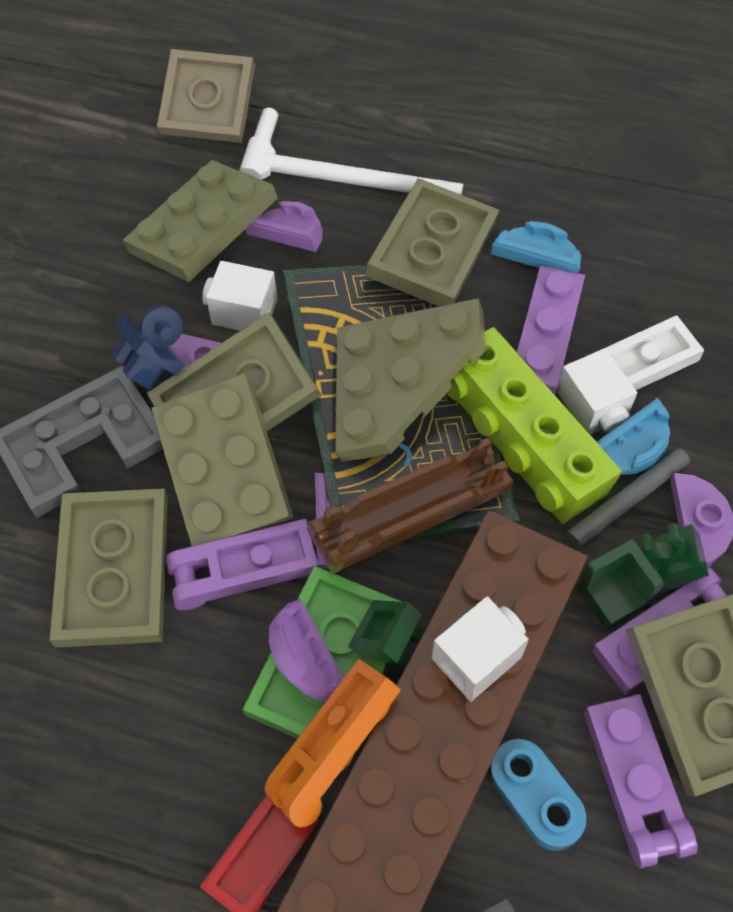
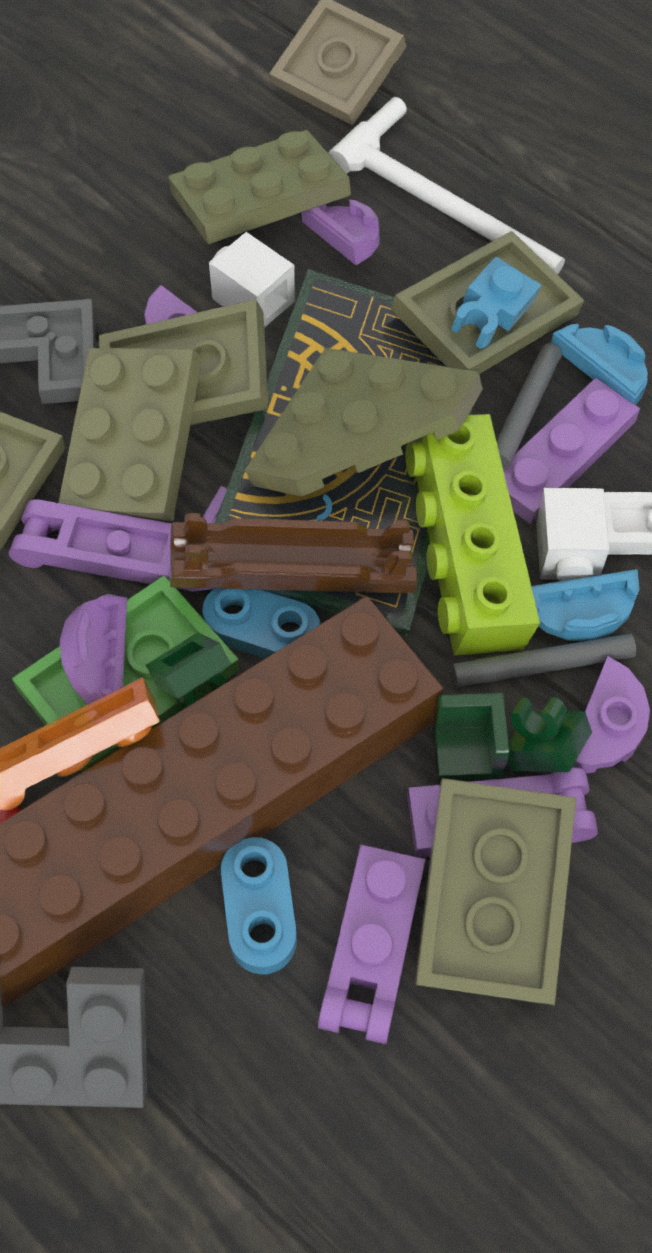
camera: 25 degrees right, 0 degrees up
dark blue hips [111,305,185,390] -> none
white brick [432,596,529,702] -> none
none -> dark azure plate [203,588,320,659]
none -> dark azure plate [451,257,542,349]
none -> dark grey bar [496,343,562,470]

